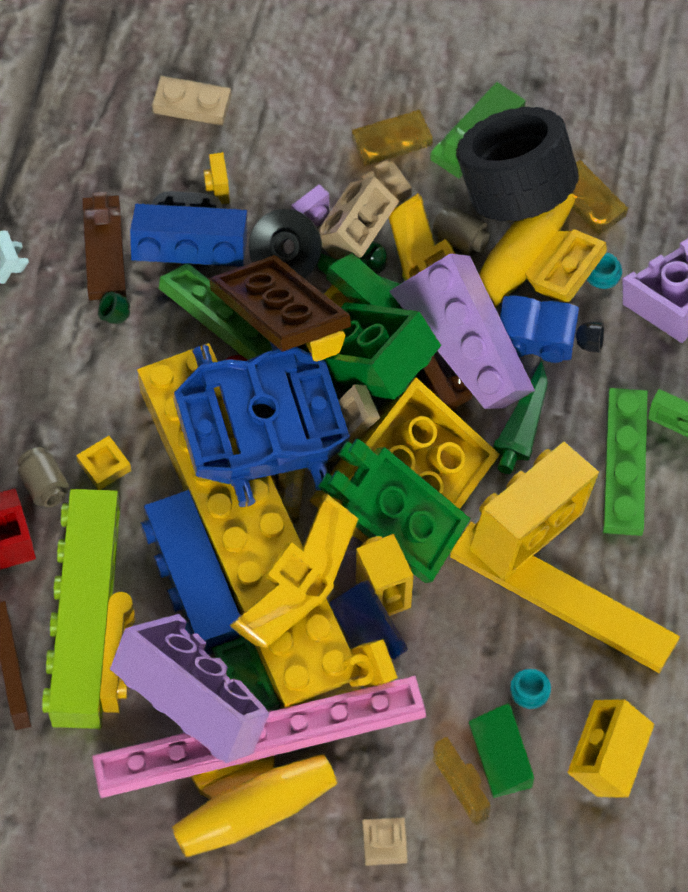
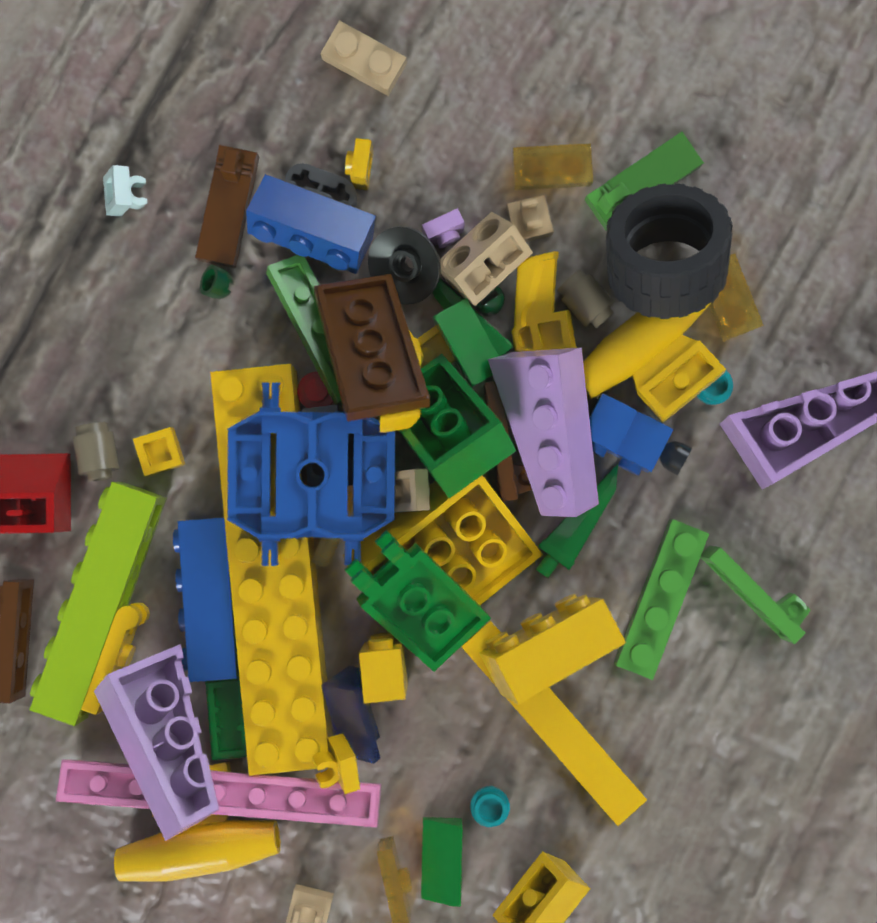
camera: 15 degrees right, 25 degrees up
yellow plate [230,494,359,649] -> none

